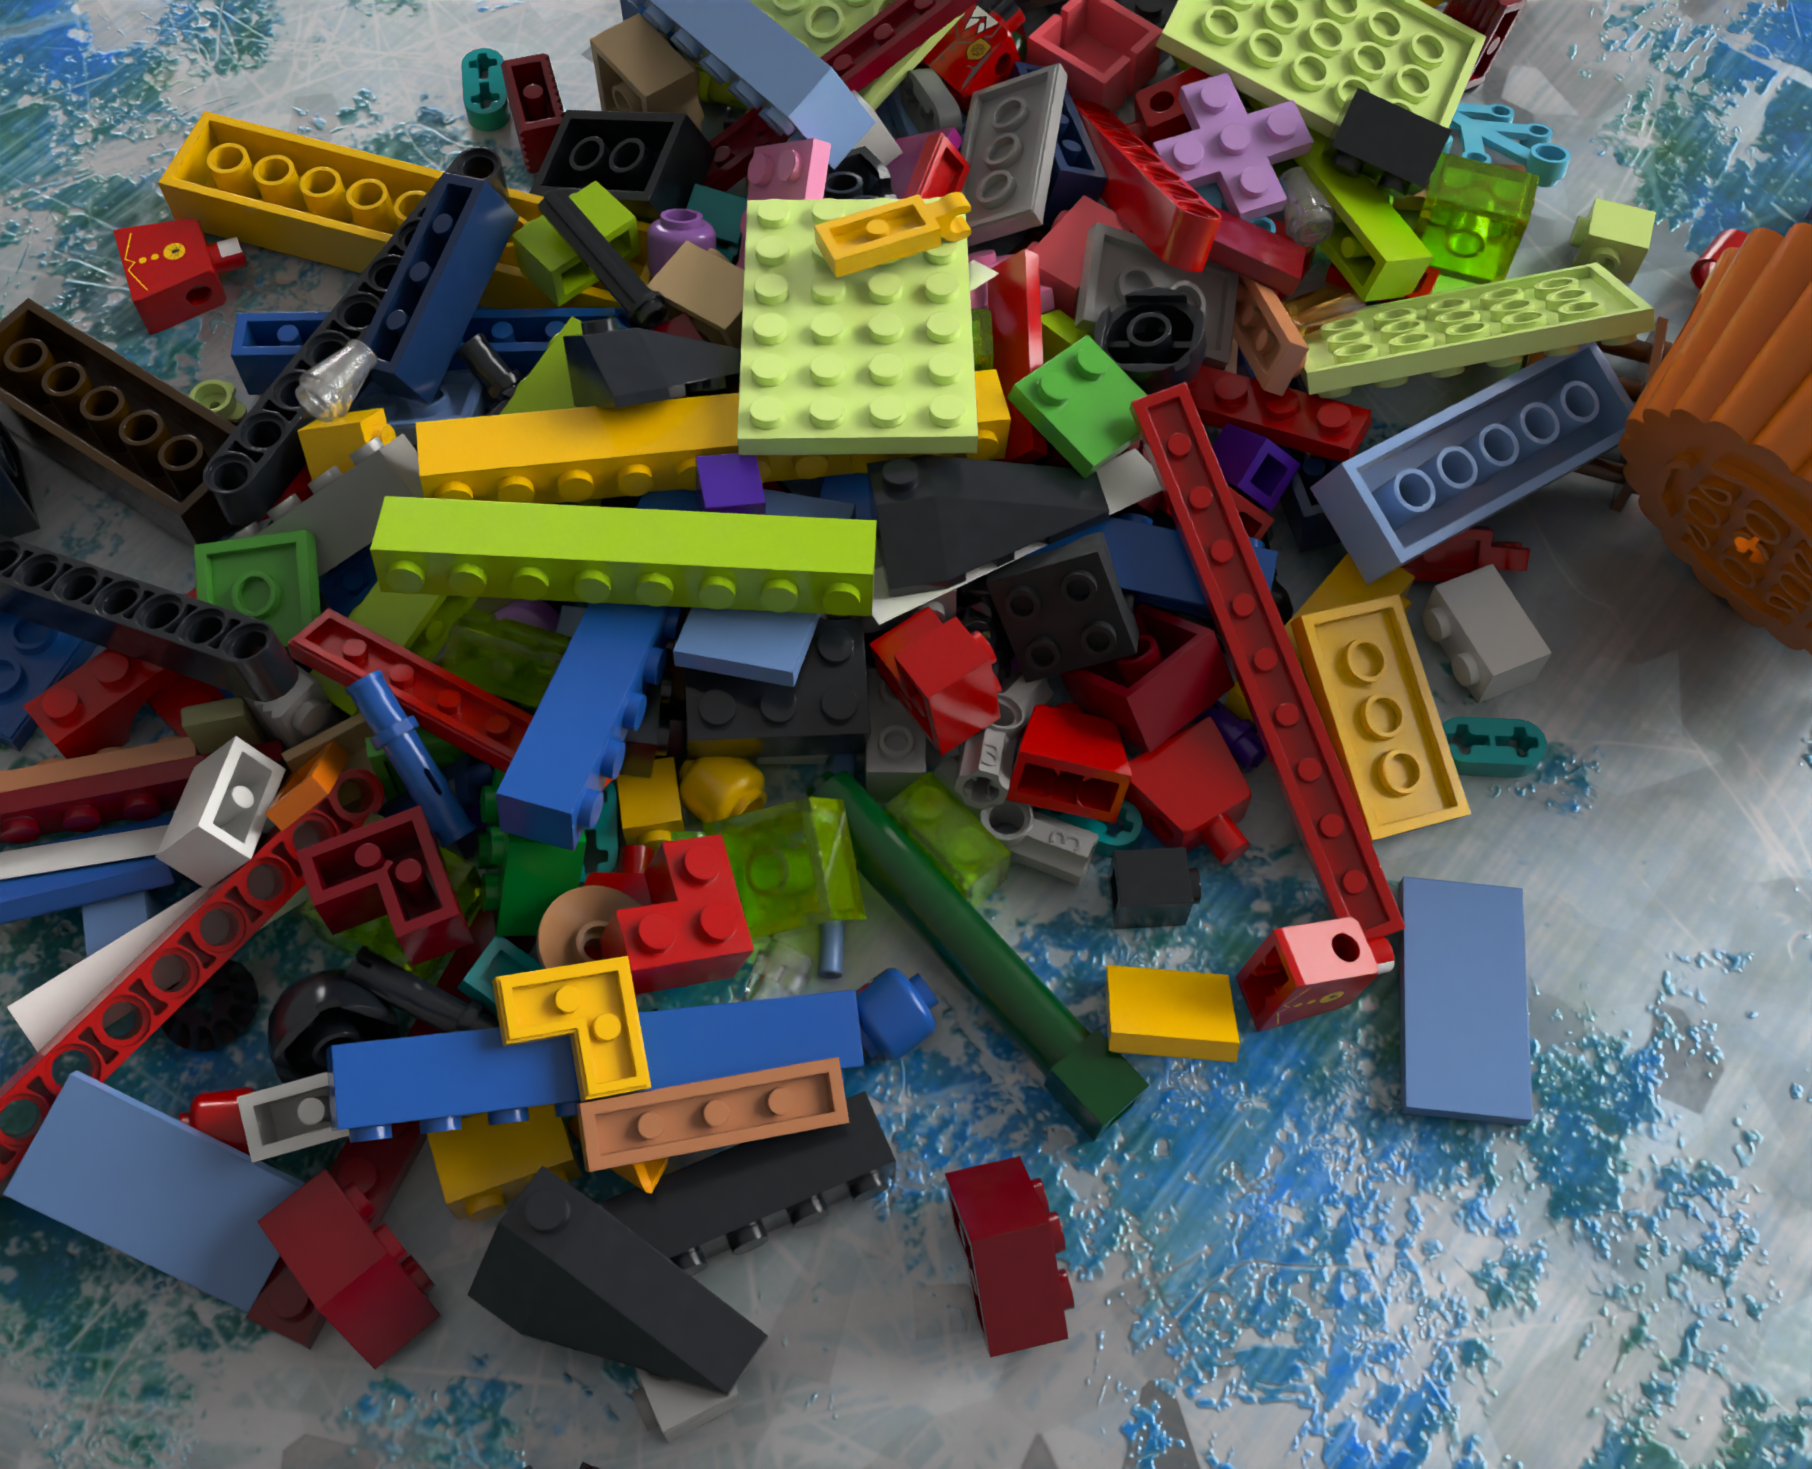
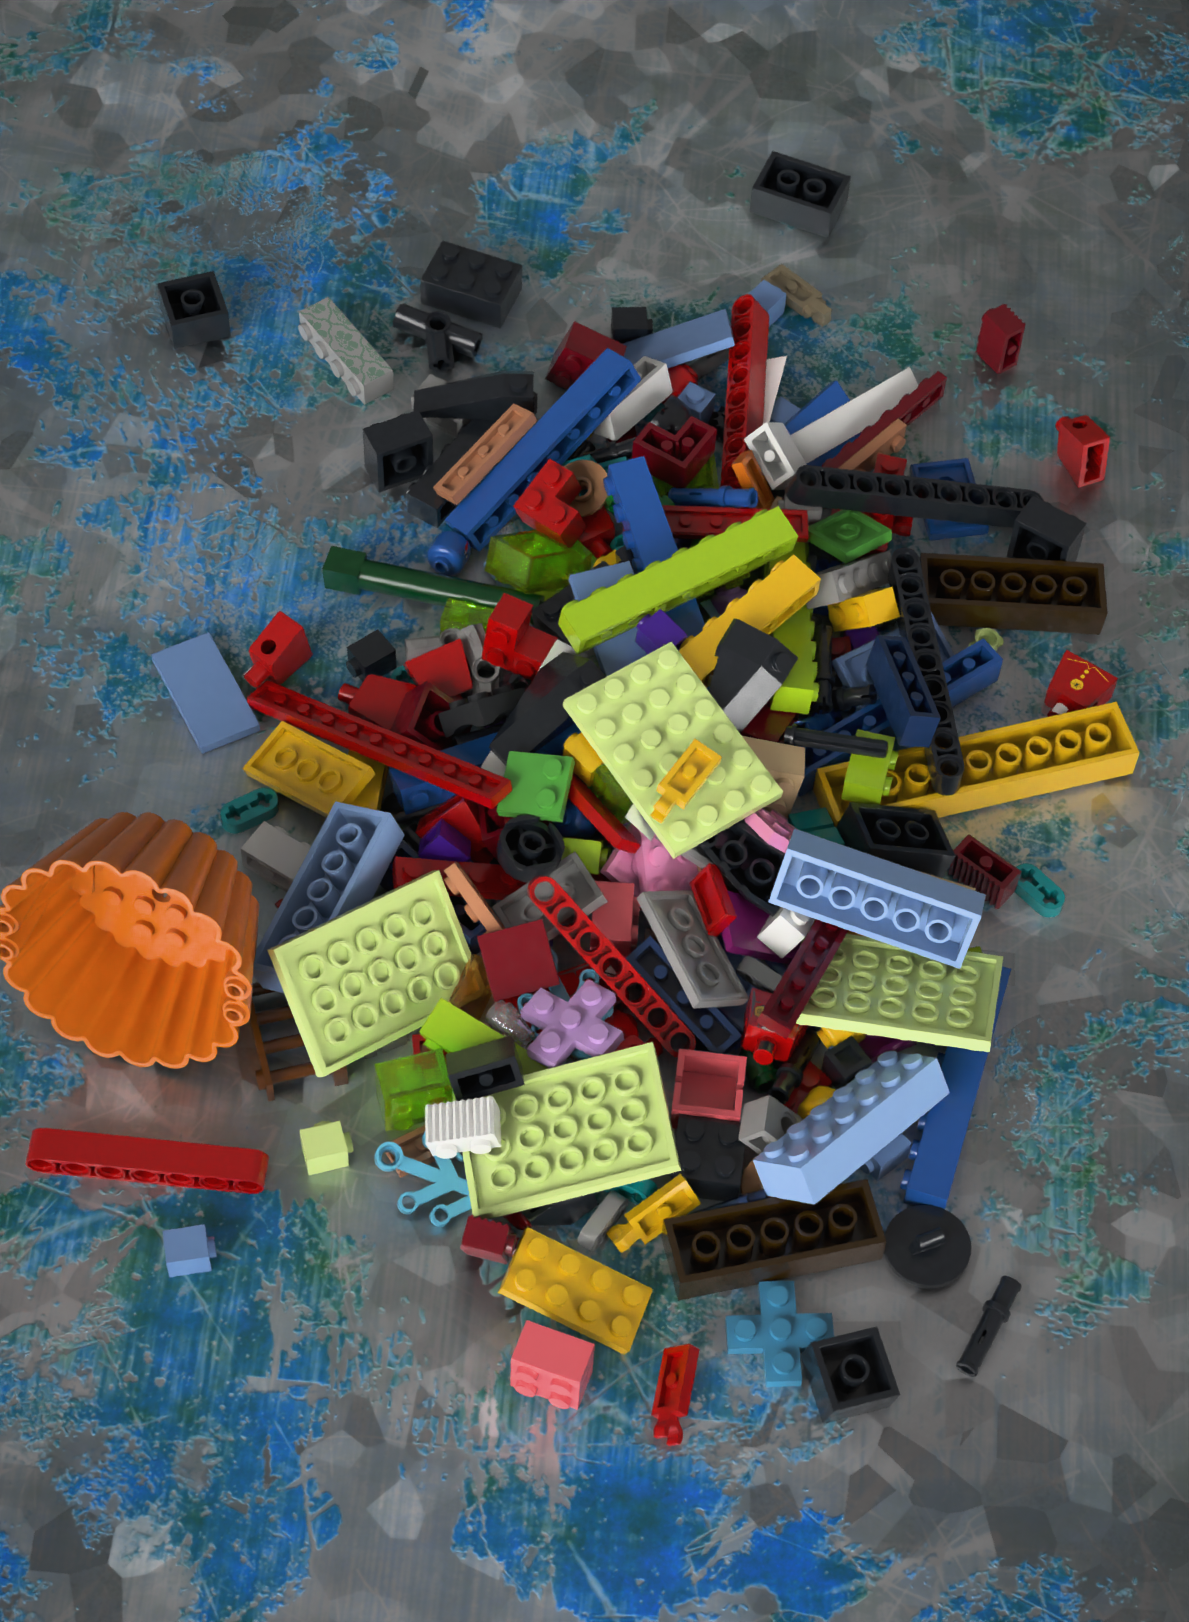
camera: 145 degrees right, 5 degrees down
clear cone [295,339,377,422] -> none
yellow tile [492,956,651,1102] -> none
medium lavender head [647,208,716,277] -> none
dark red brick [945,1156,1074,1358] -> none
yellow tile [1105,965,1240,1062] -> none
none -> black brick [363,410,433,493]
none -> white brick [425,1096,501,1159]
none -> black brick [611,307,653,344]
none -> medium blue brick [678,382,716,424]

